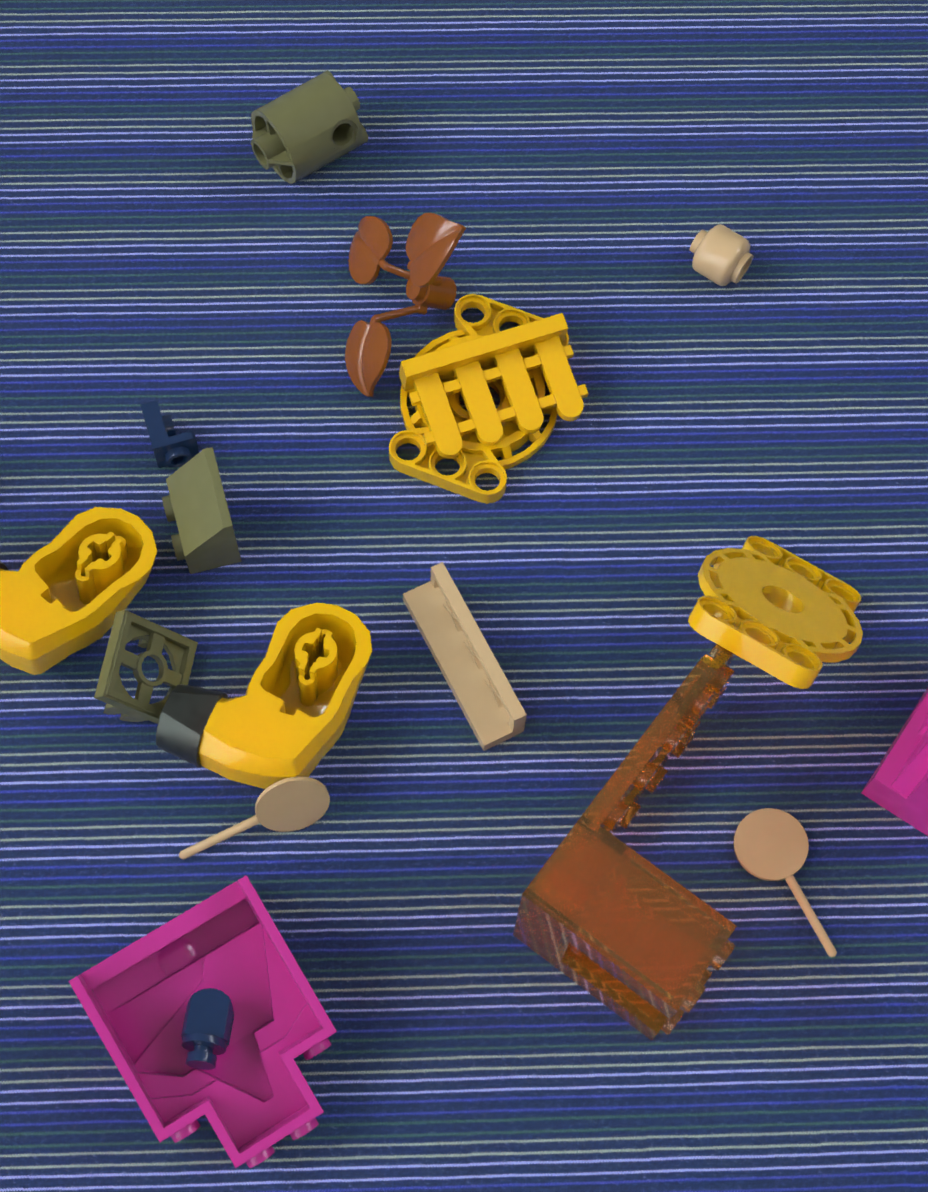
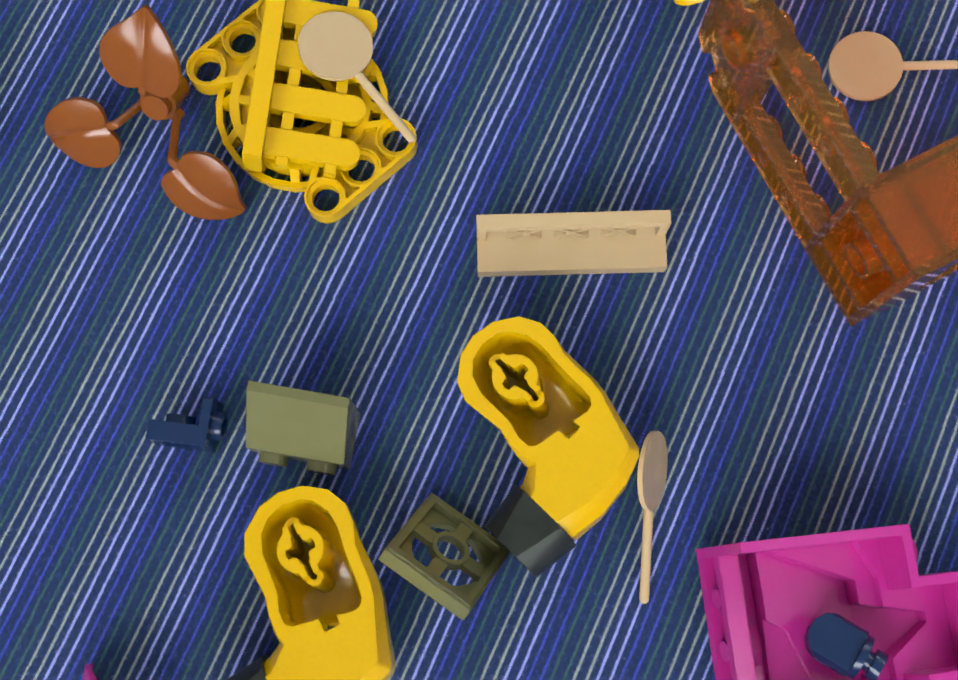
camera: 60 degrees left, 10 degrees up
none -> tan piece [298,11,416,143]

